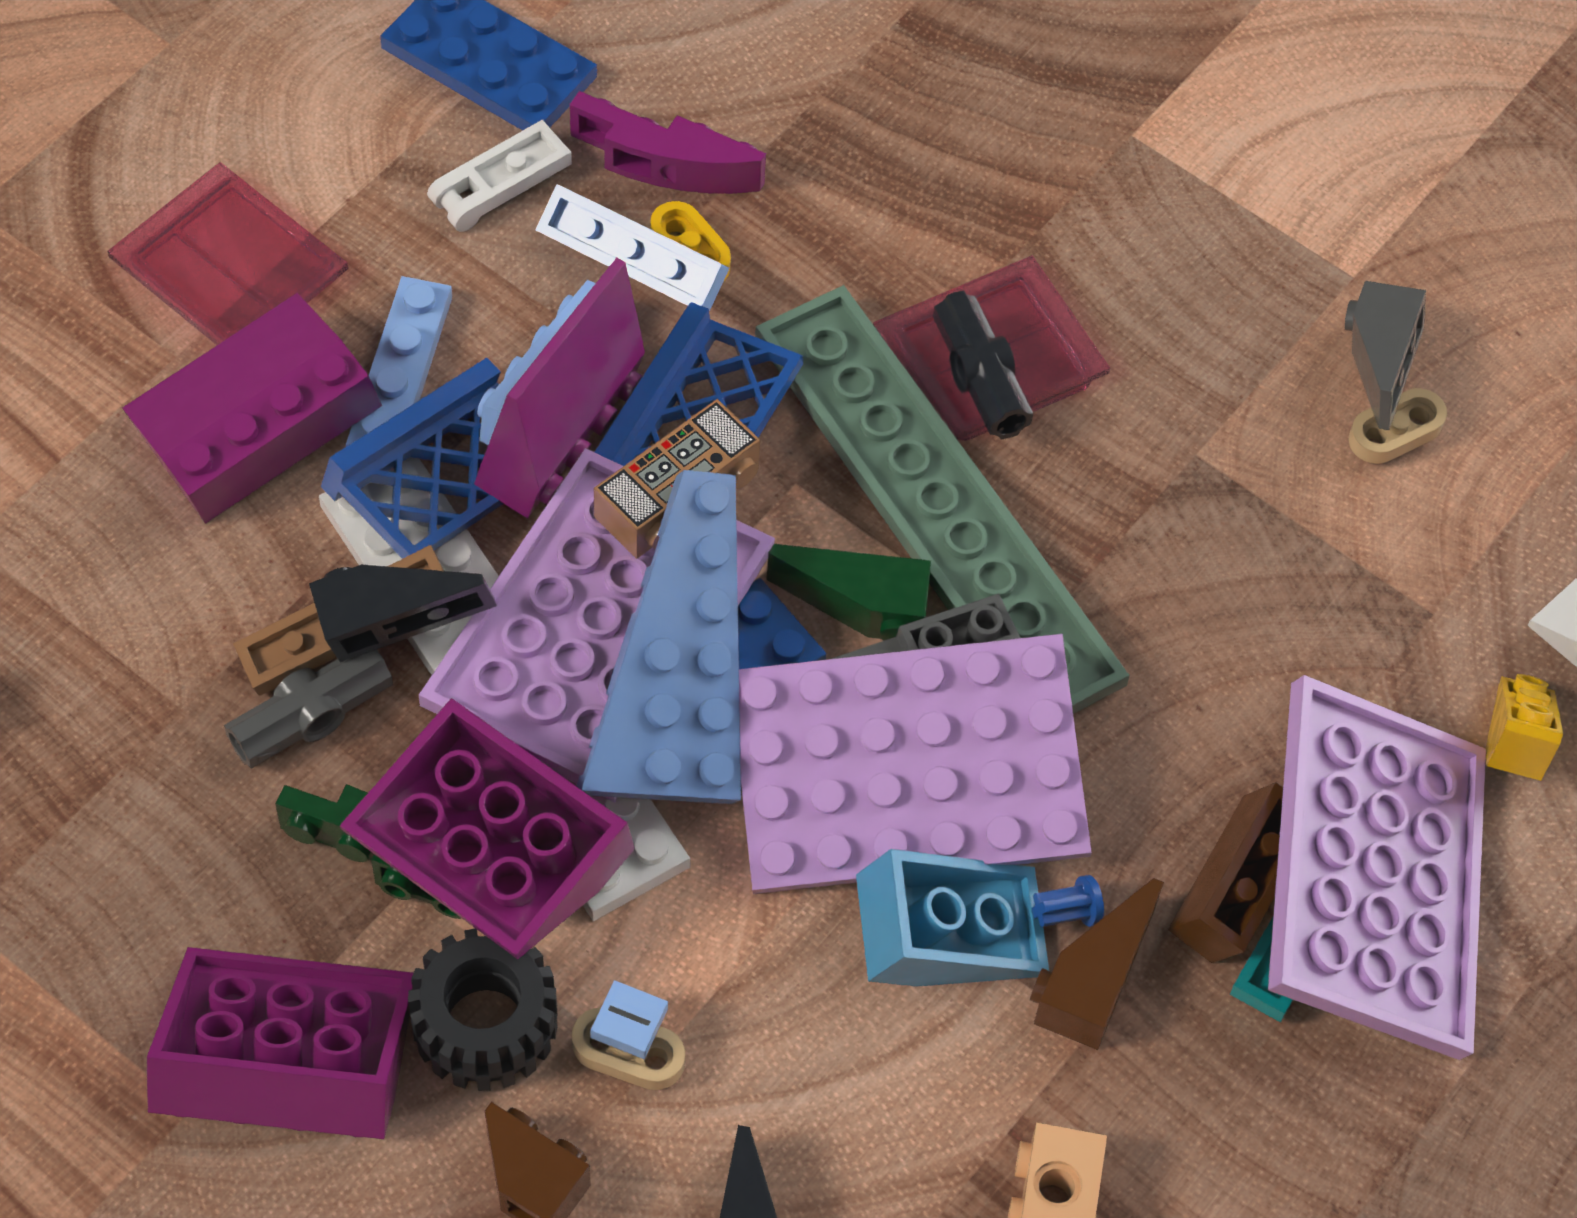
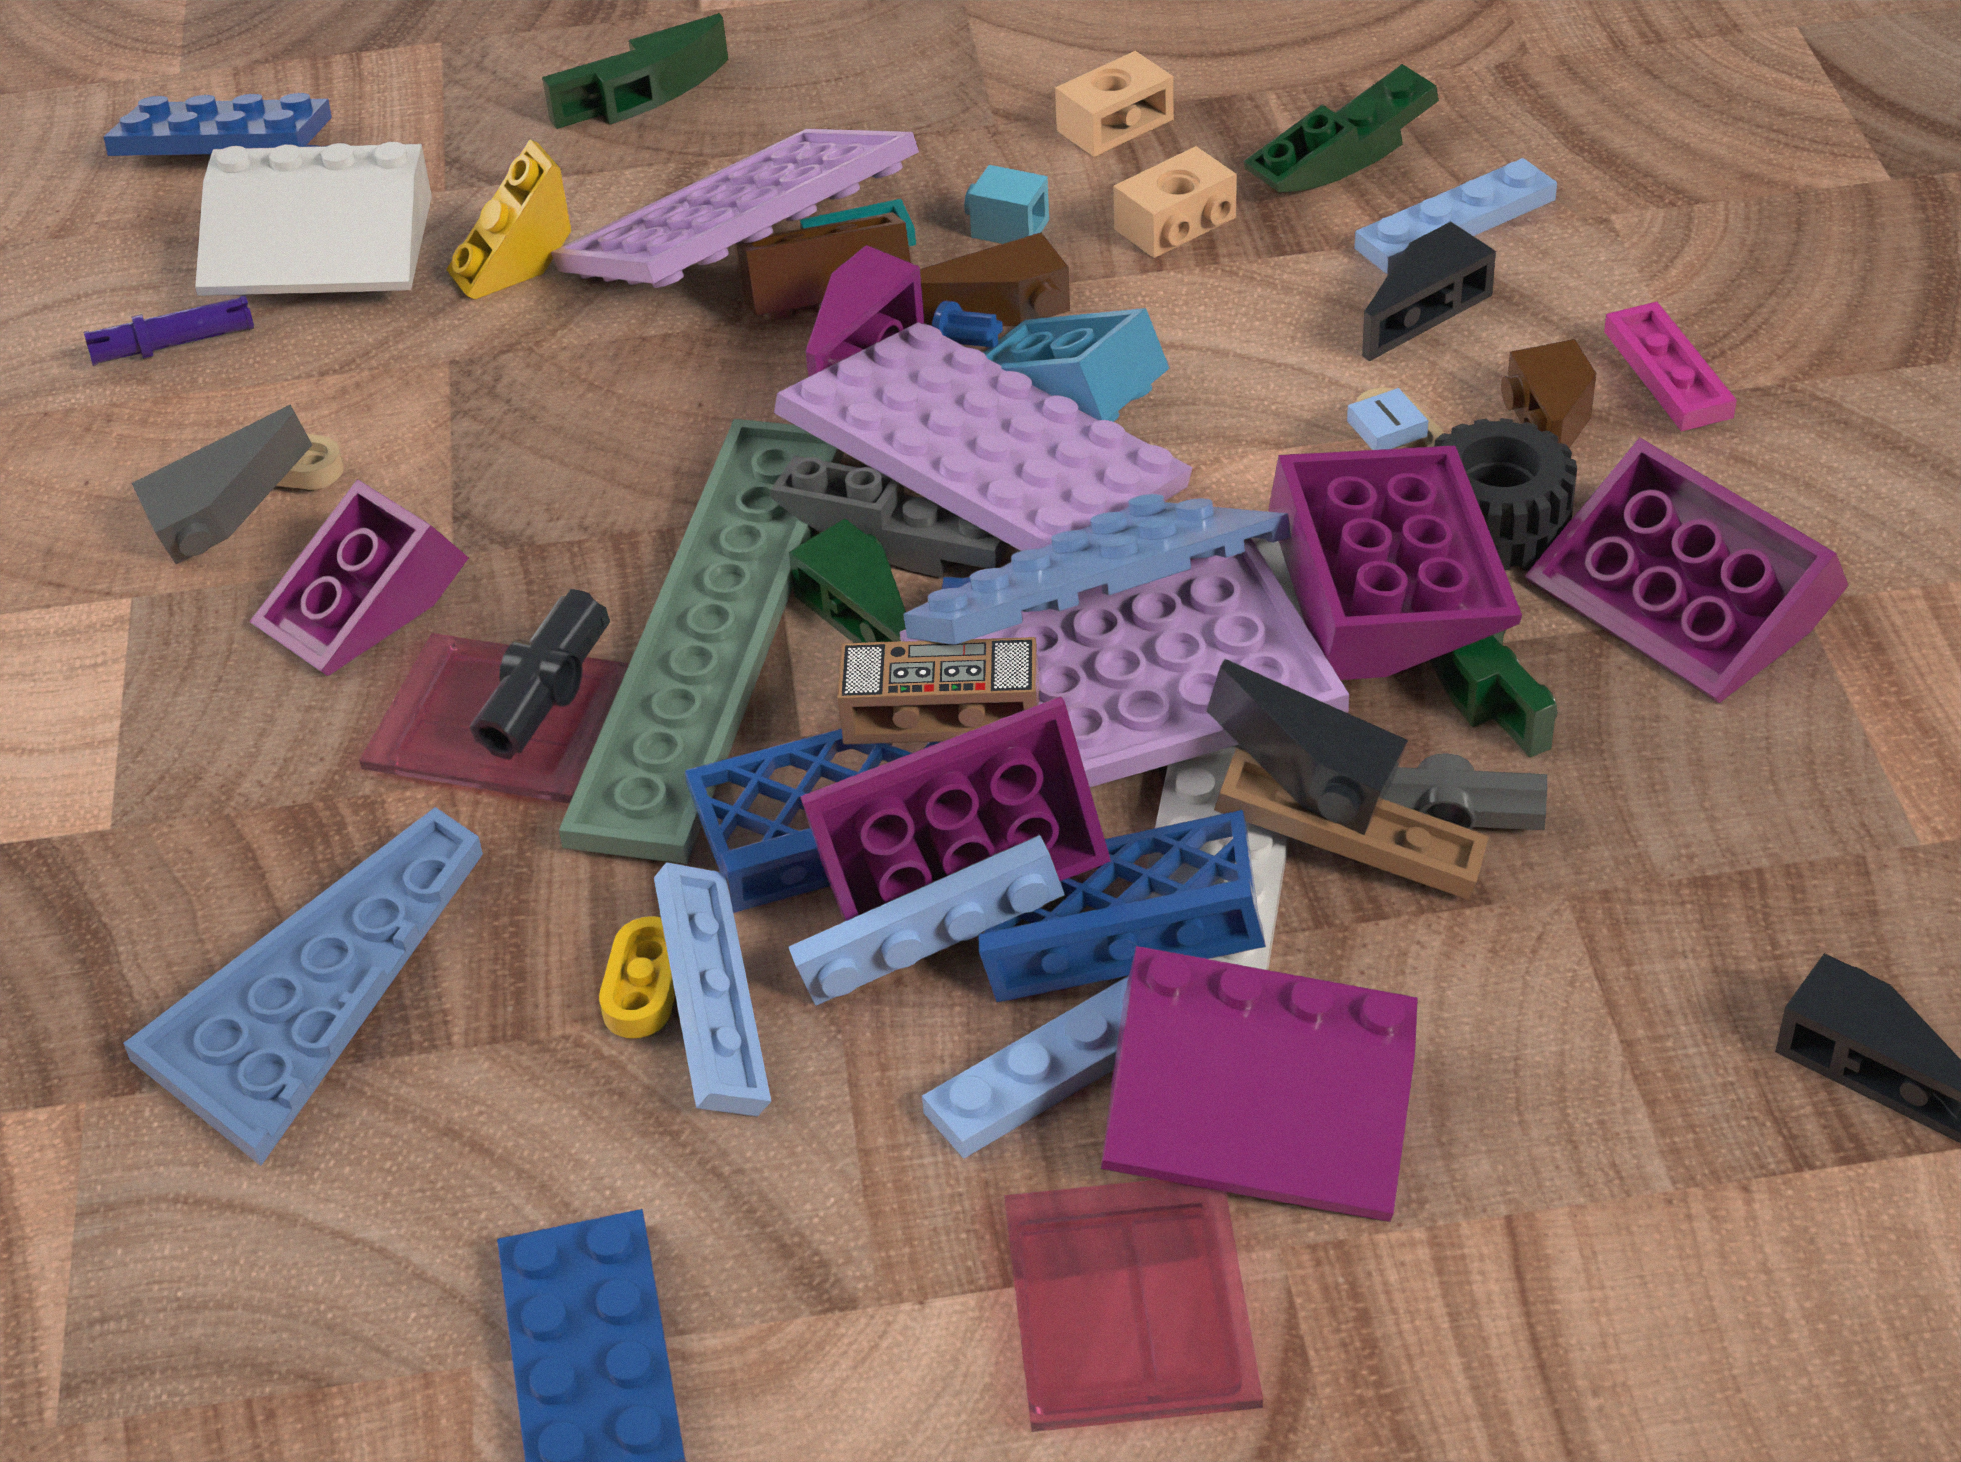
camera: 130 degrees left, 15 degrees down
white plate [427,120,572,232] -> none
magenta slope [570,91,766,194] -> none
none -> medium blue wing [123,807,483,1166]
none -> magenta slope [249,479,469,676]
none -> magenta slope [805,245,924,377]
none -> medium azure brick [964,165,1049,244]

